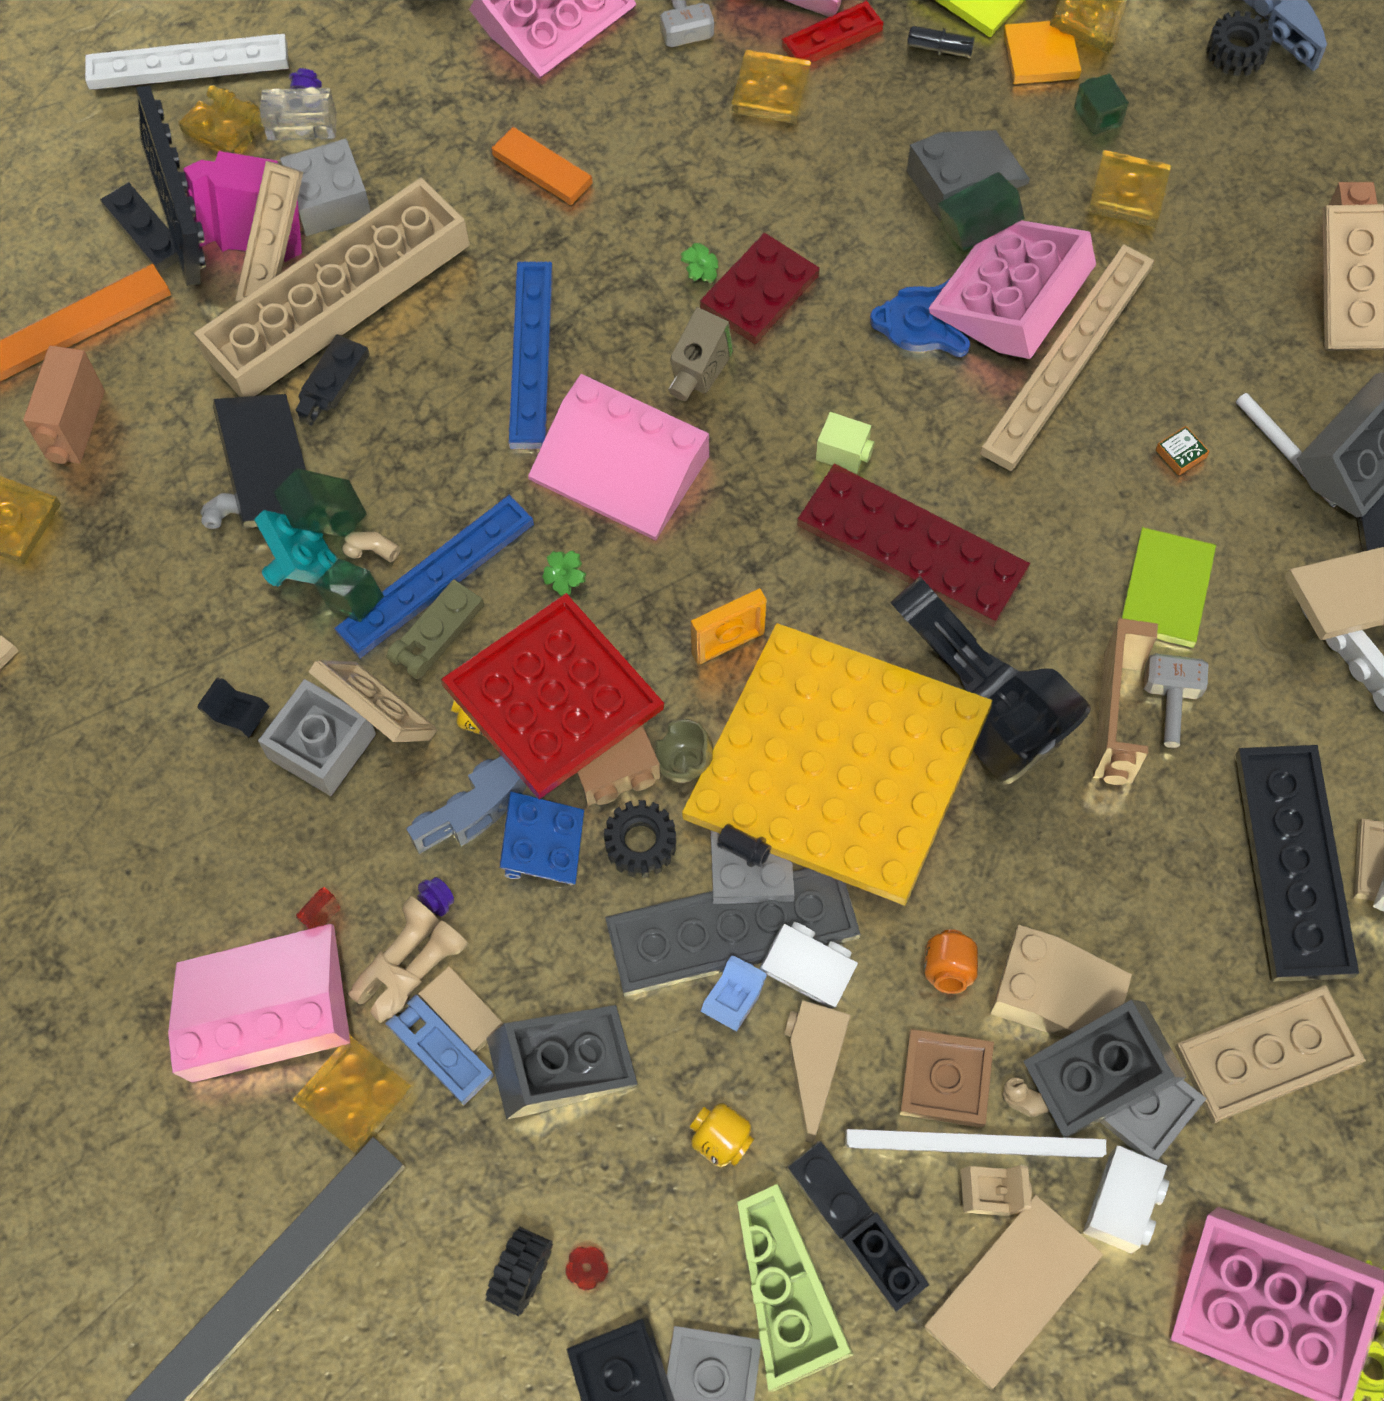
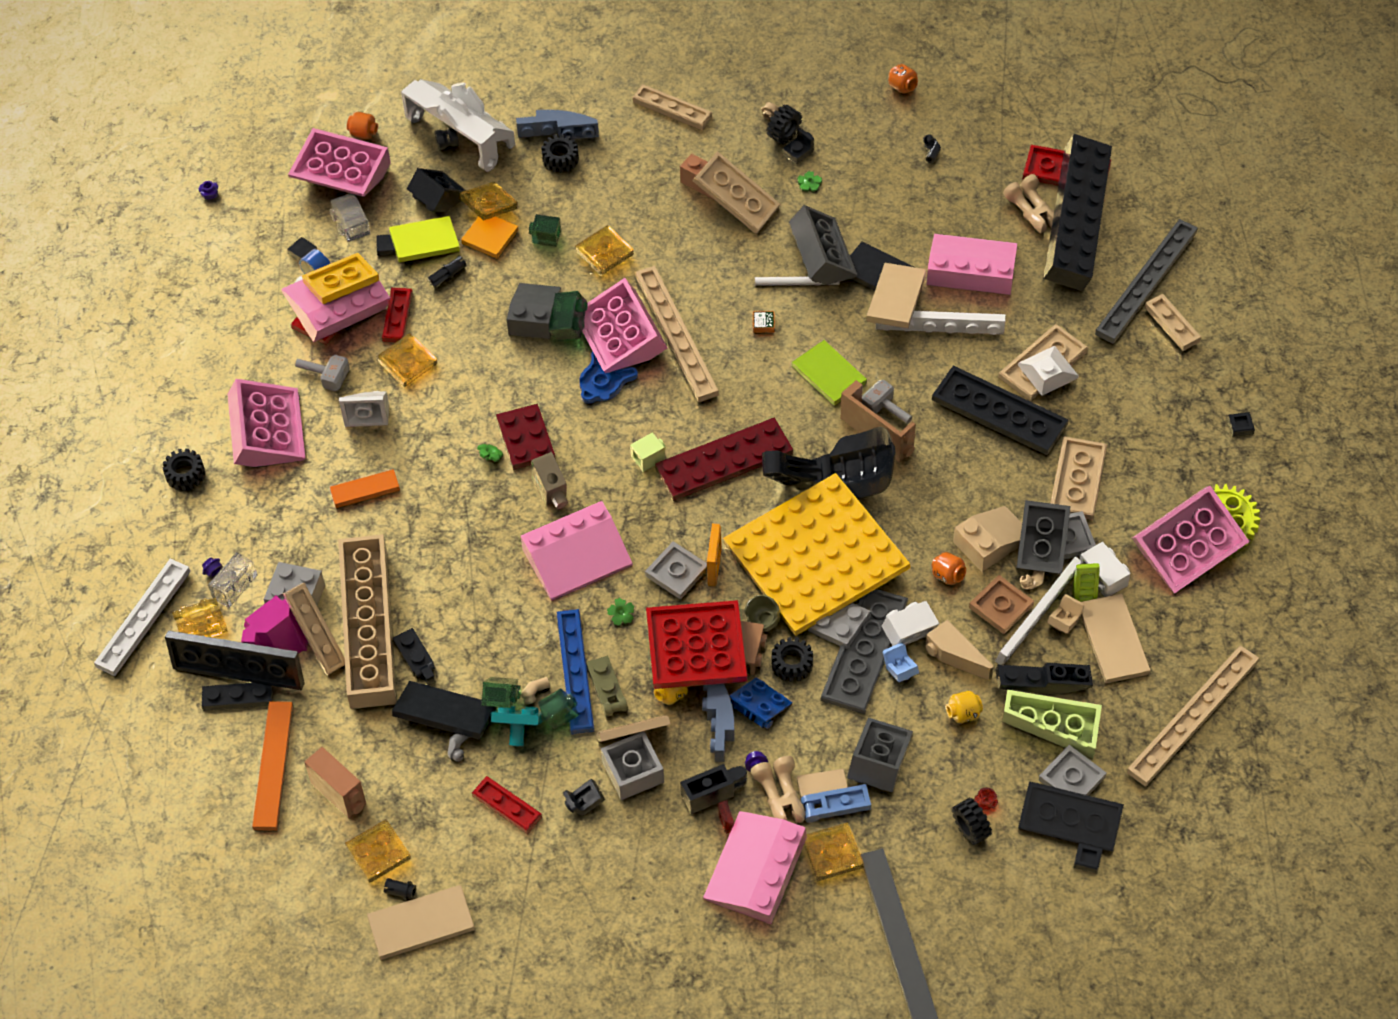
camera: 55 degrees left, 10 degrees down
blue tile [509,262,553,449] -> none
black pin [717,824,771,867] -> none
none -> white slope [339,391,389,427]
none -> red tile [472,776,542,834]
none -> light grey plate [645,541,707,600]
none -> black hinge [680,764,747,814]
none -> lime slope [1072,563,1100,602]

